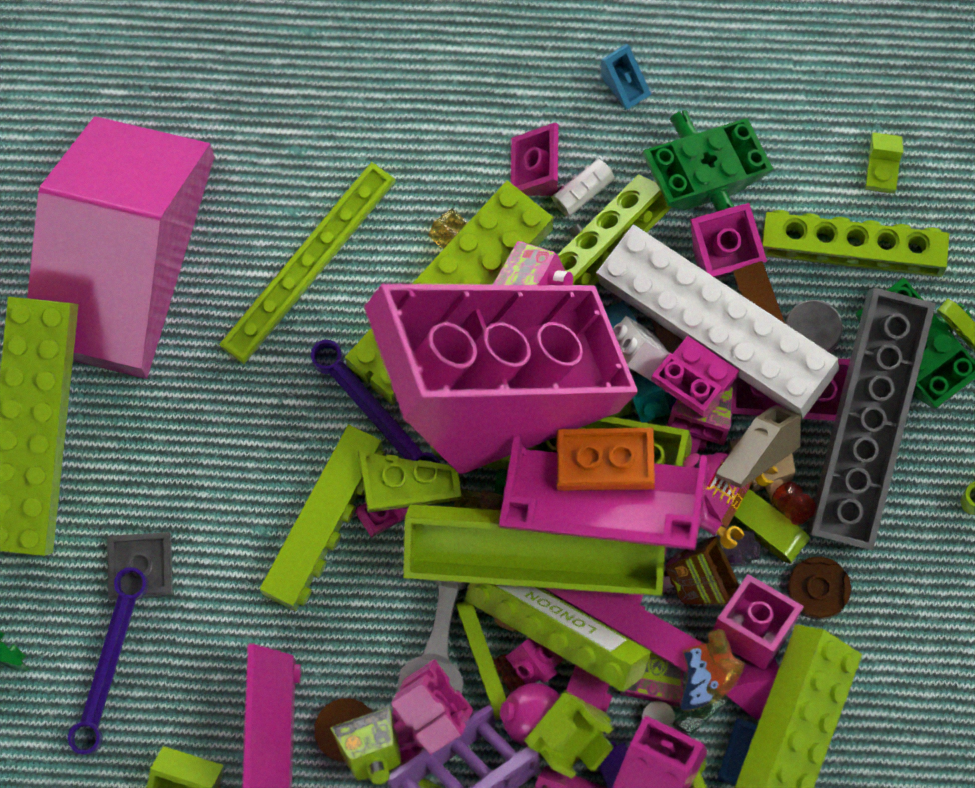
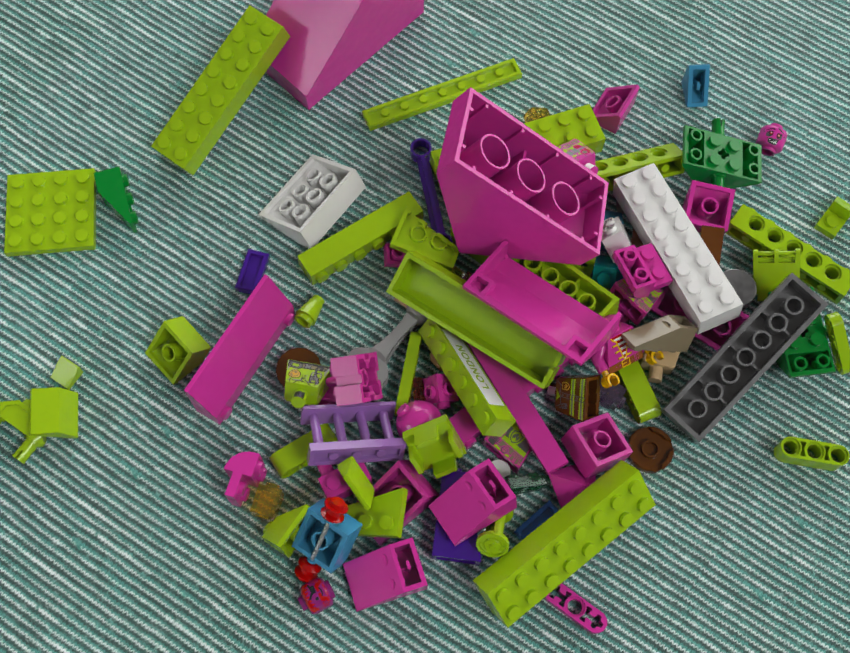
camera: 25 degrees right, 5 degrees down
dark purple piece [68,567,149,755] -> none
flat silver tile [107,532,173,600] -> none
white axle [552,159,615,217] -> none
orange tile [557,428,655,491] -> none
clear yellow arm [680,629,746,712] -> none
clear red wheel [772,481,816,525] -> none
none -> dark purple tile [235,249,270,295]
none -> white slope [259,154,366,248]
none -> lime cone [295,294,325,328]
none -> lime plate [753,248,800,301]
none -> dark pink head [756,123,787,156]

